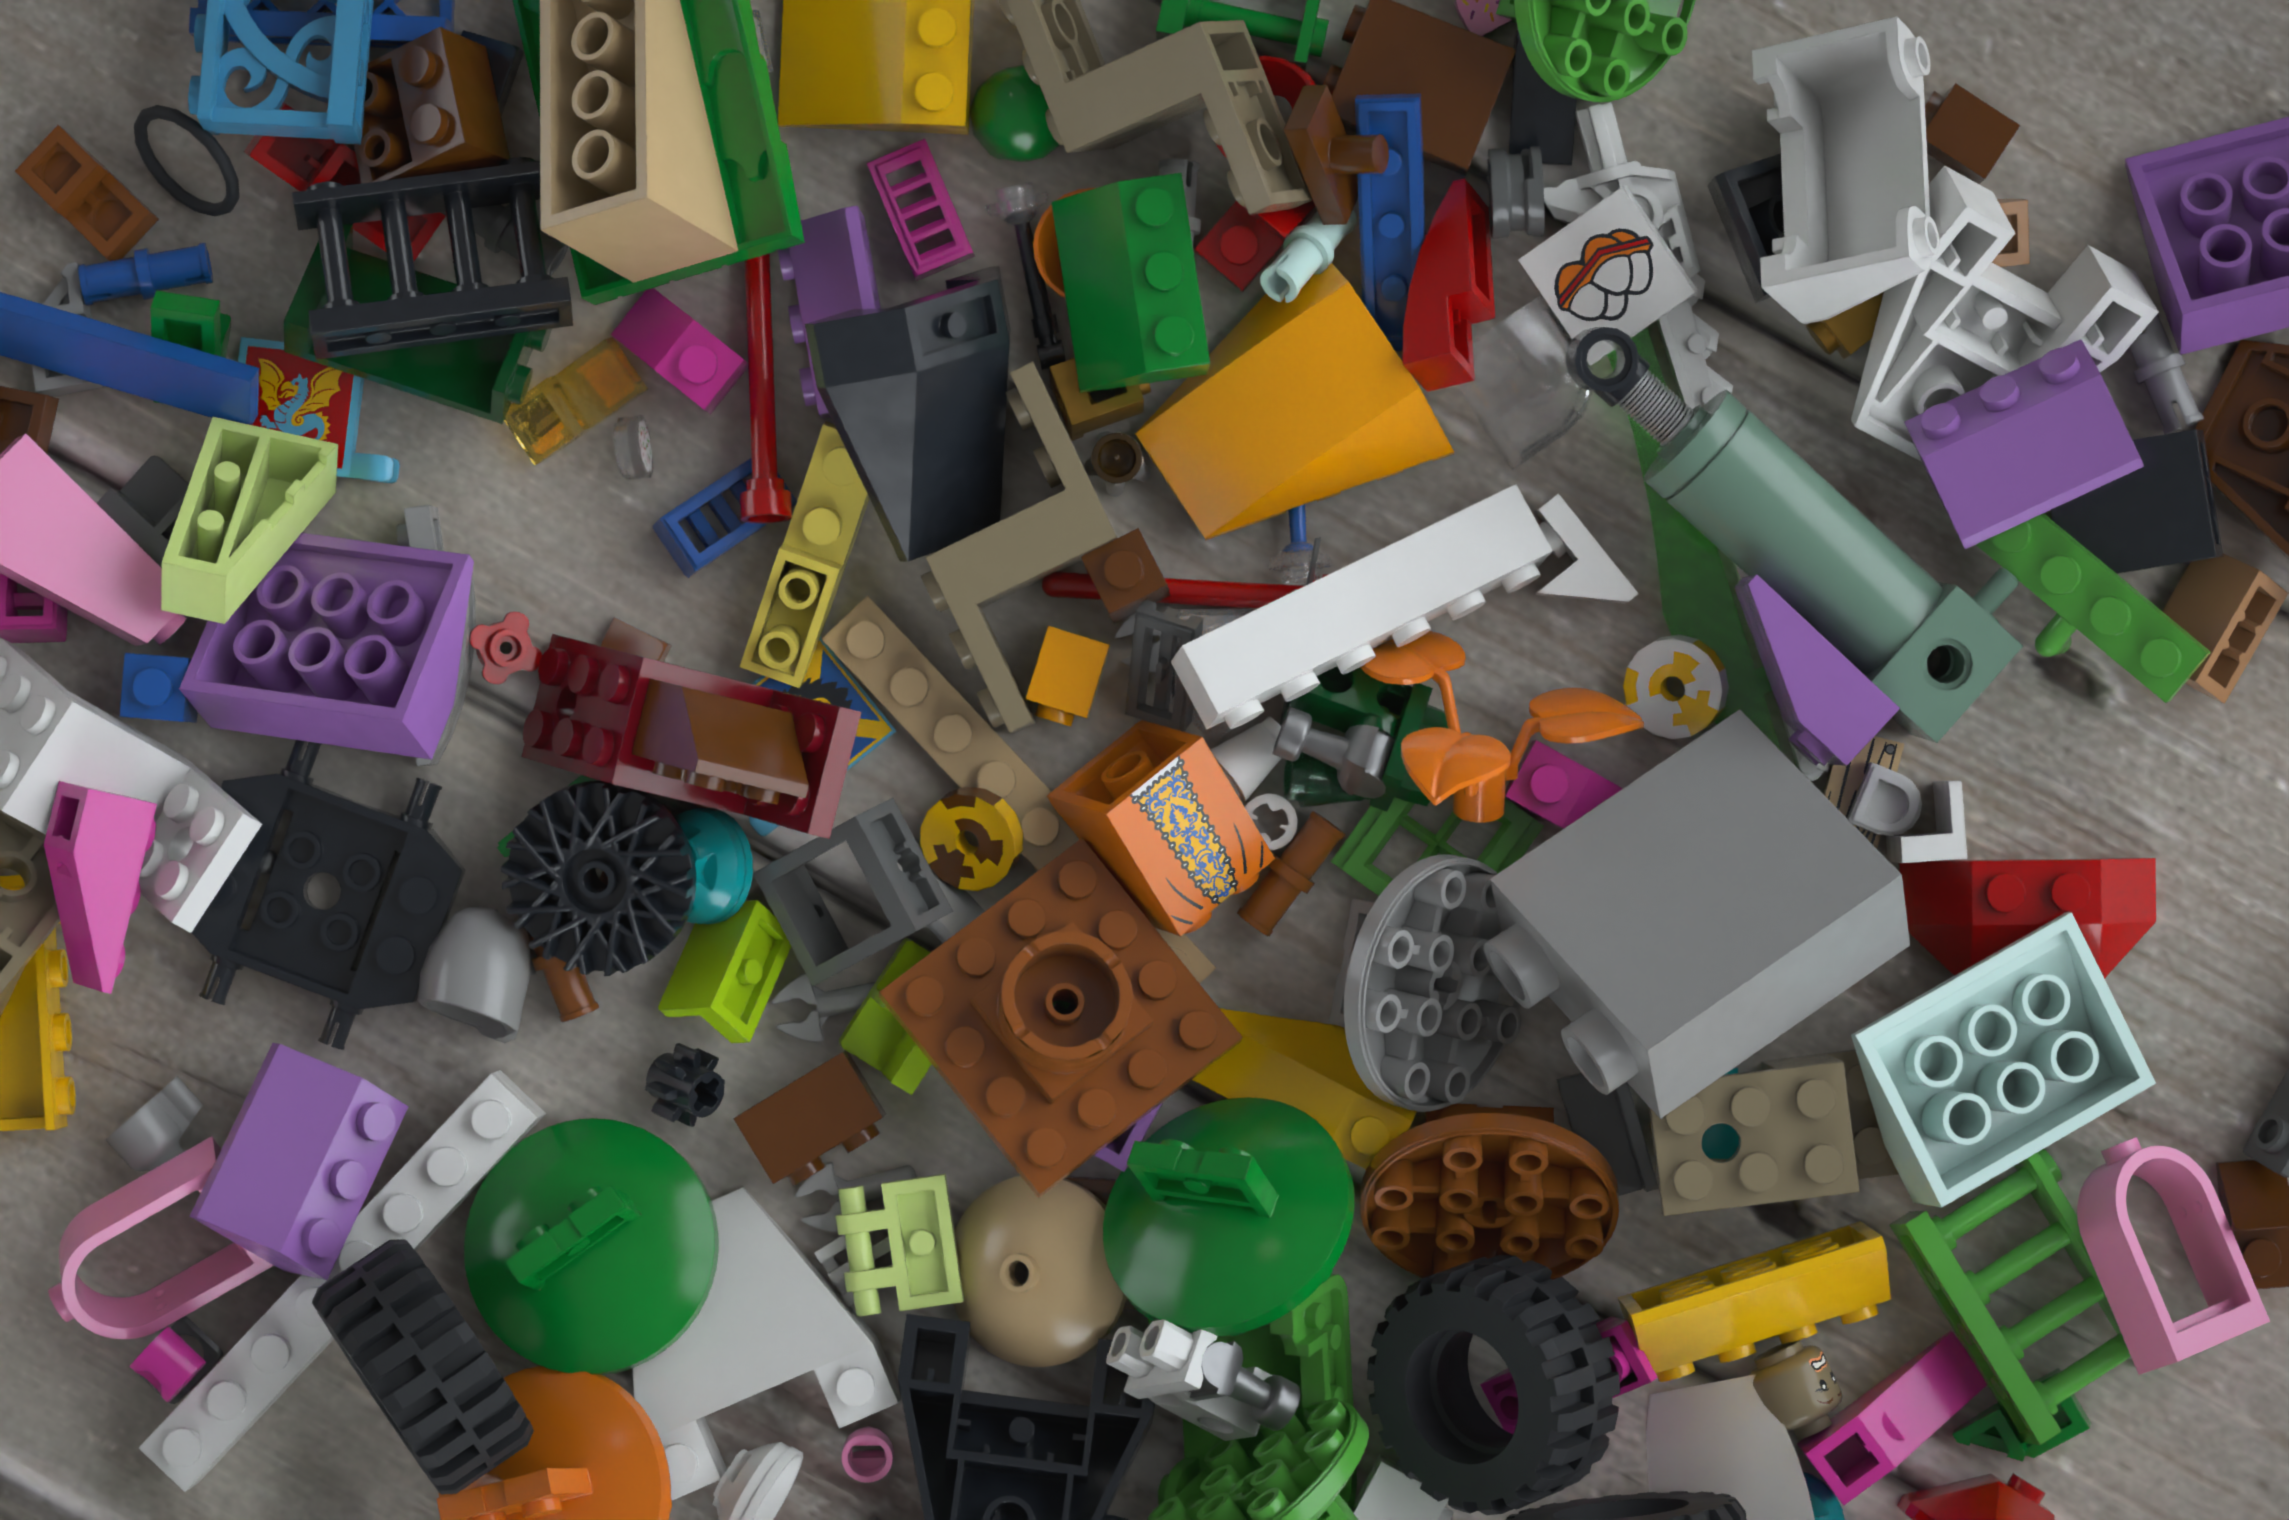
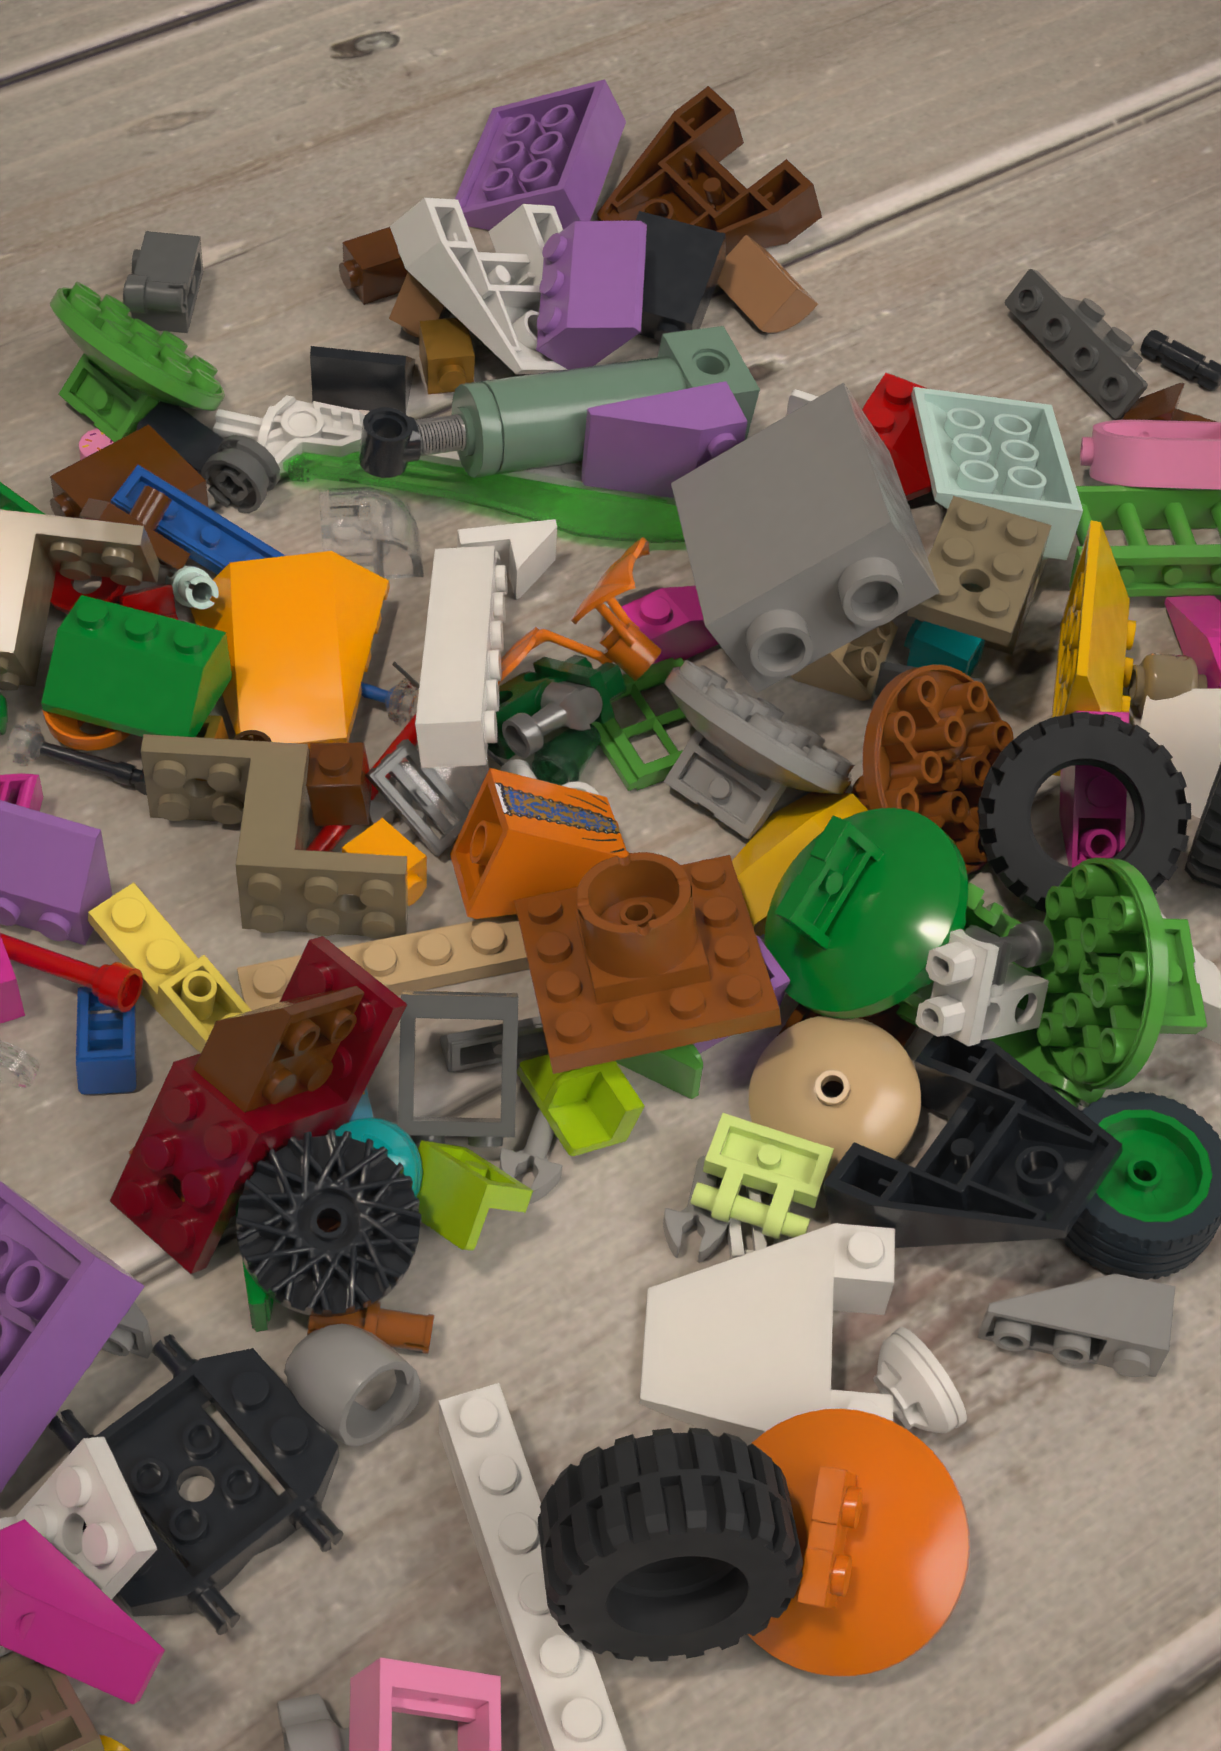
camera: 65 degrees left, 35 degrees down
medium lavender slope [190,1043,409,1280] -> none
green bracket [464,1118,719,1375] -> none
plate [470,611,542,685] -> none
black gear [645,1043,725,1127] -> none
reddish brown brick [733,1050,886,1186] -> none
black wedge [805,266,1011,562] -> none
bright pink hinge [842,1426,894,1483] -> none
yellow piece [920,787,1023,891] -> none
dark orange pin [1237,811,1346,937] -> none
red slope [1403,178,1495,392] -> none
white tile [1518,185,1699,366] -> none
white piece [1623,634,1729,739] -> none
white windscreen [1752,16,1940,324] -> none
bright green plate [1976,513,2211,703] -> none

